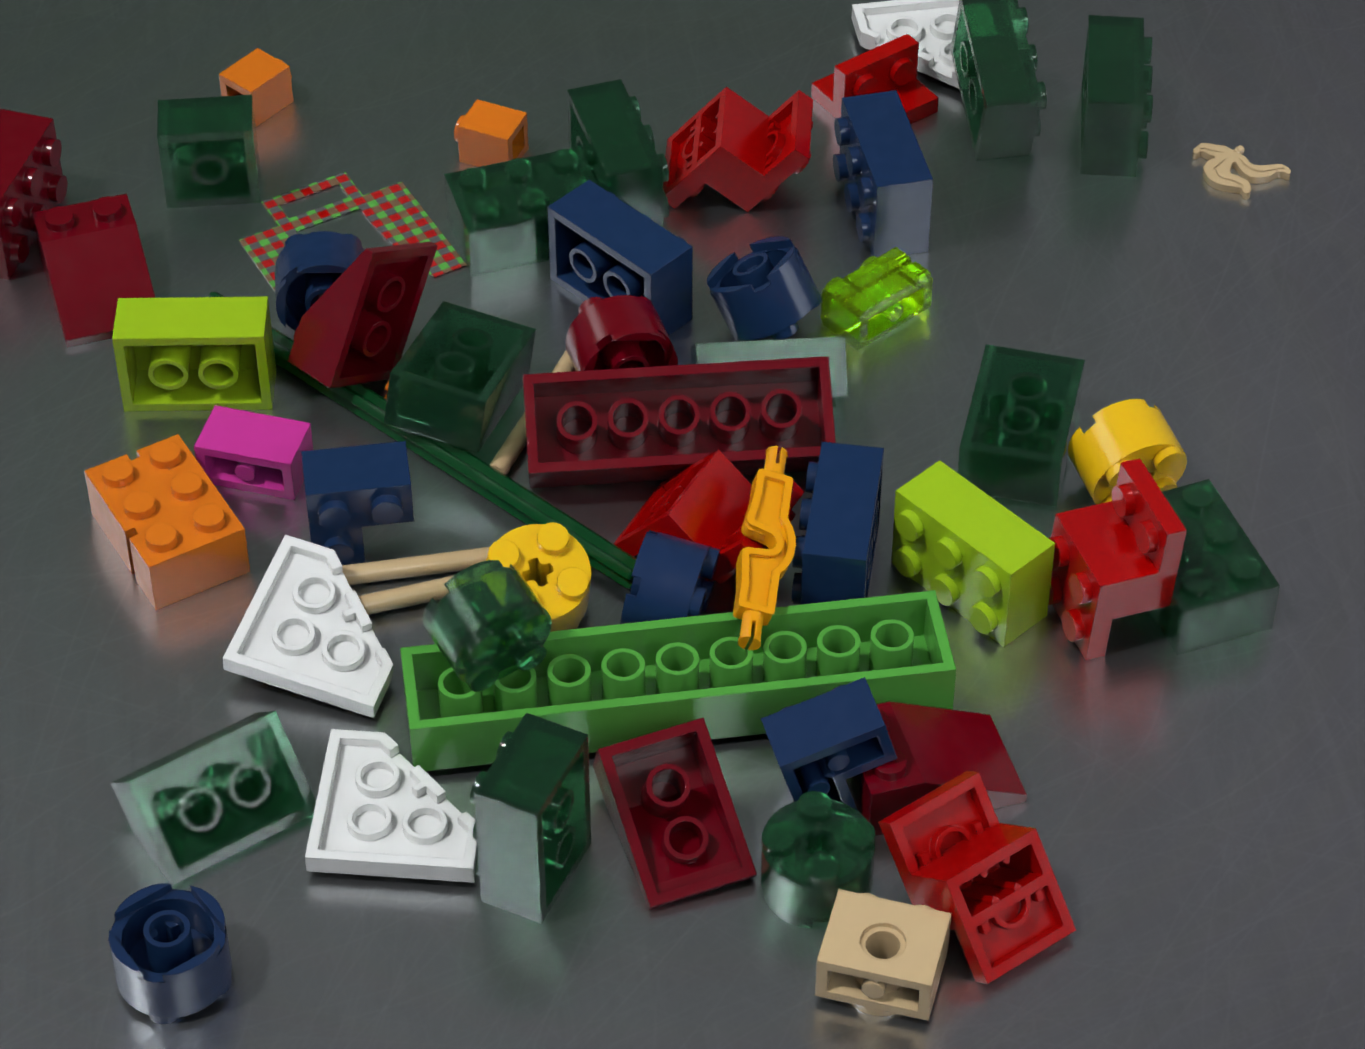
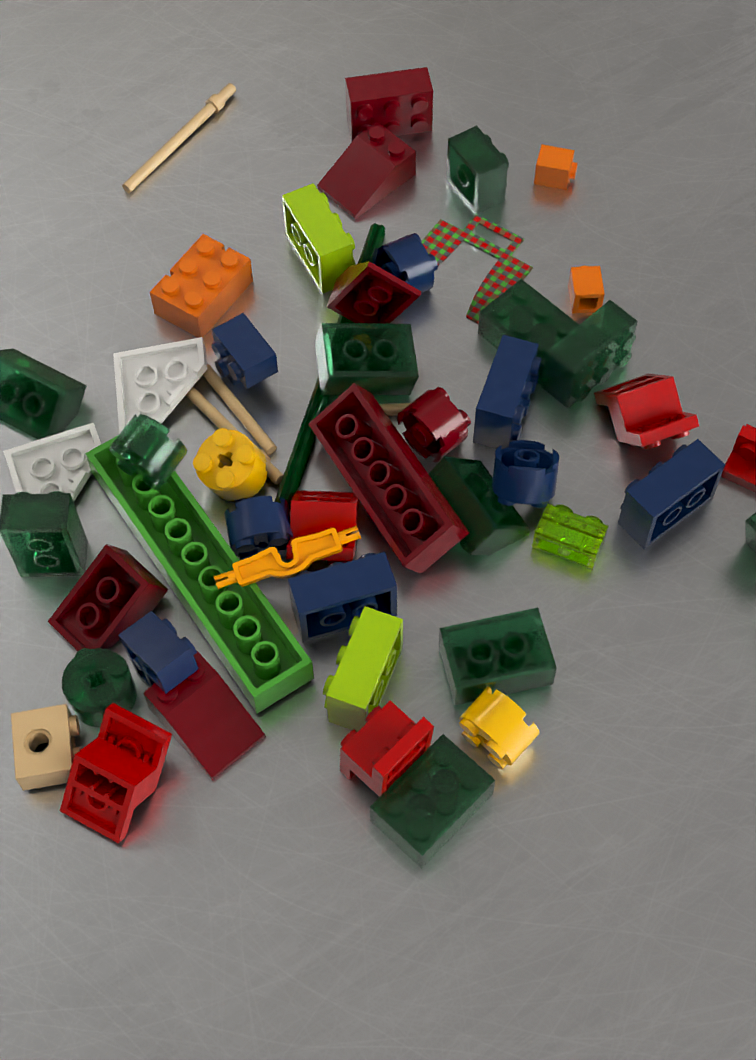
camera: 65 degrees right, 15 degrees up
dark pink brick [194,405,313,500] -> none

